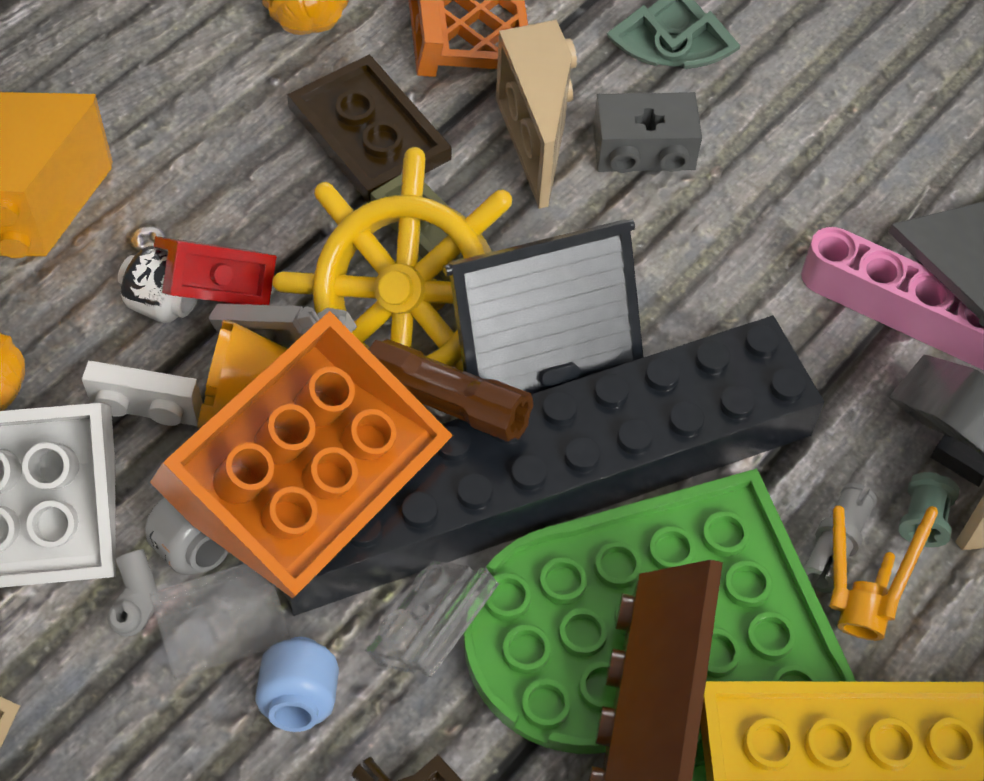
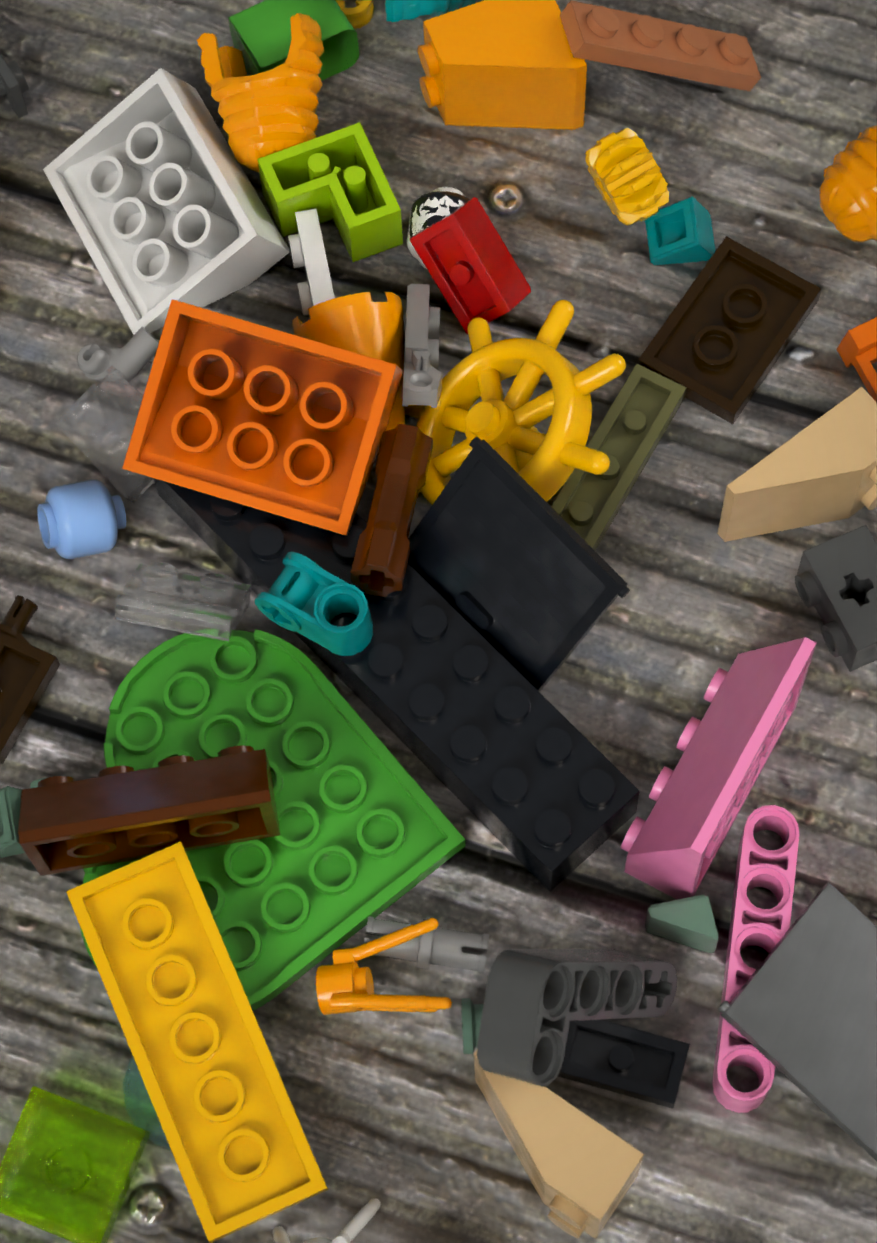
camera: 75 degrees right, 10 degrees up
none -> teal piece [254,551,373,656]
none -> lime brick [257,122,403,262]
none -> nougat plate [560,0,761,92]
none -> yellow gear [585,128,669,225]
none -> bright pink slope [621,637,816,900]
none -> teal slope [645,196,716,266]
none -> sand green slope [645,894,719,953]

